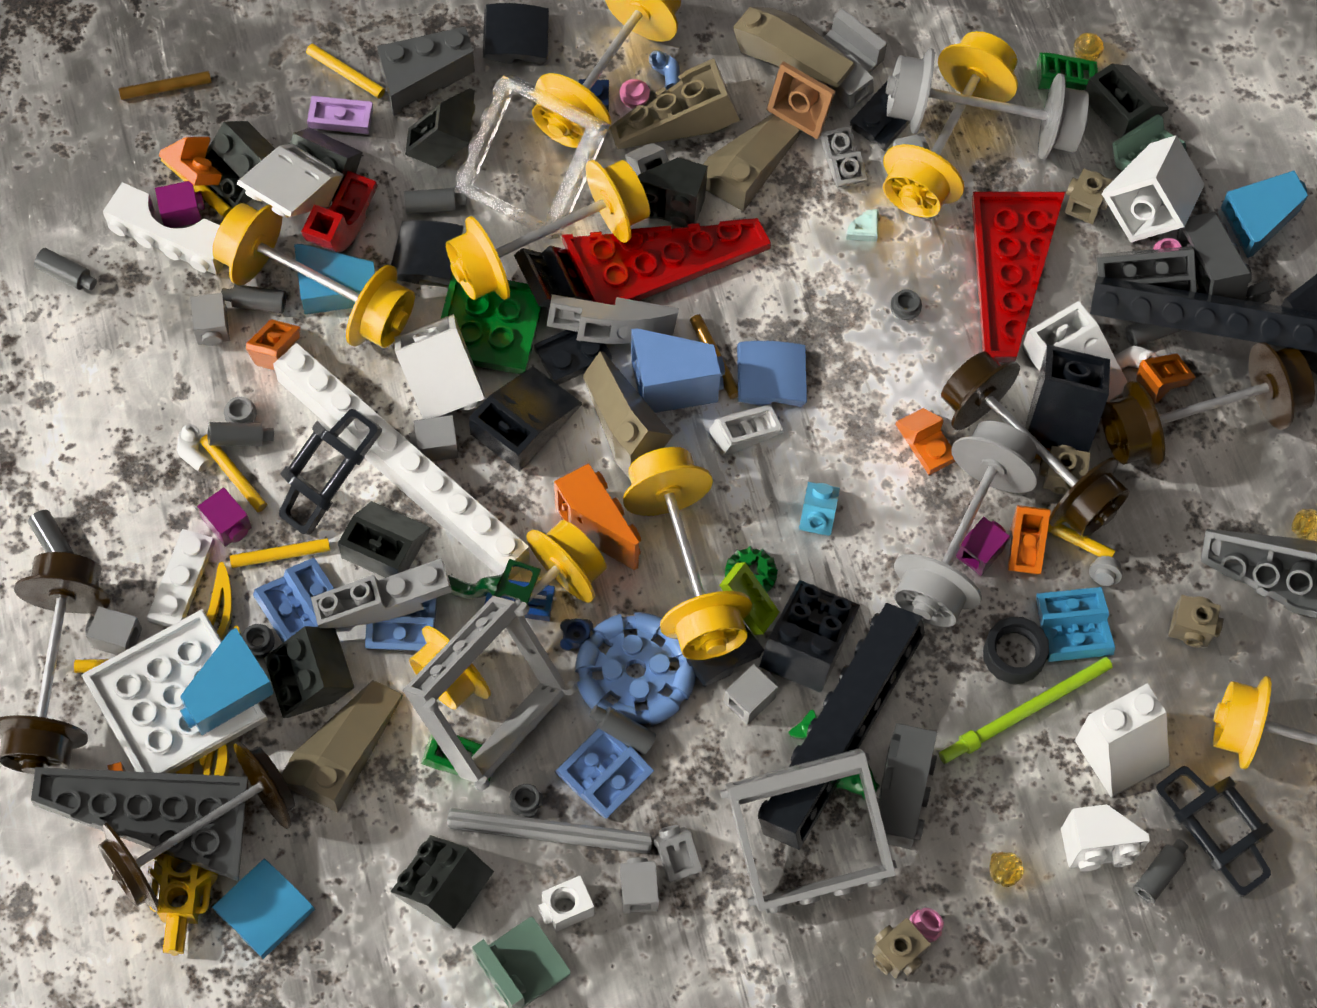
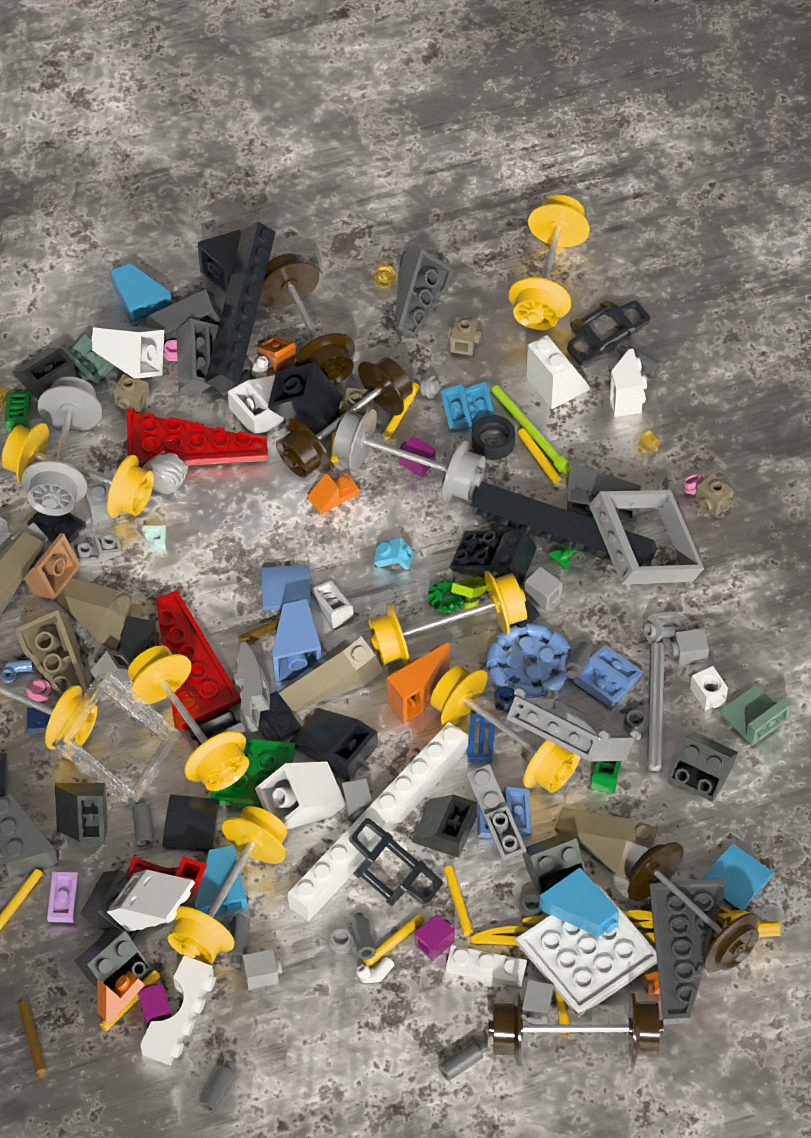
camera: 90 degrees left, 10 degrees down
orange slope [246,319,301,371] -> none
medium blue slope [253,558,334,643] -> none
dark green piece [448,559,541,605] -> none
dark grey plate [890,289,922,320] -> none
orange slope [1007,505,1051,574] -> none
none -> light grey hair [143,451,188,494]
none -> yellow bar [517,428,561,484]

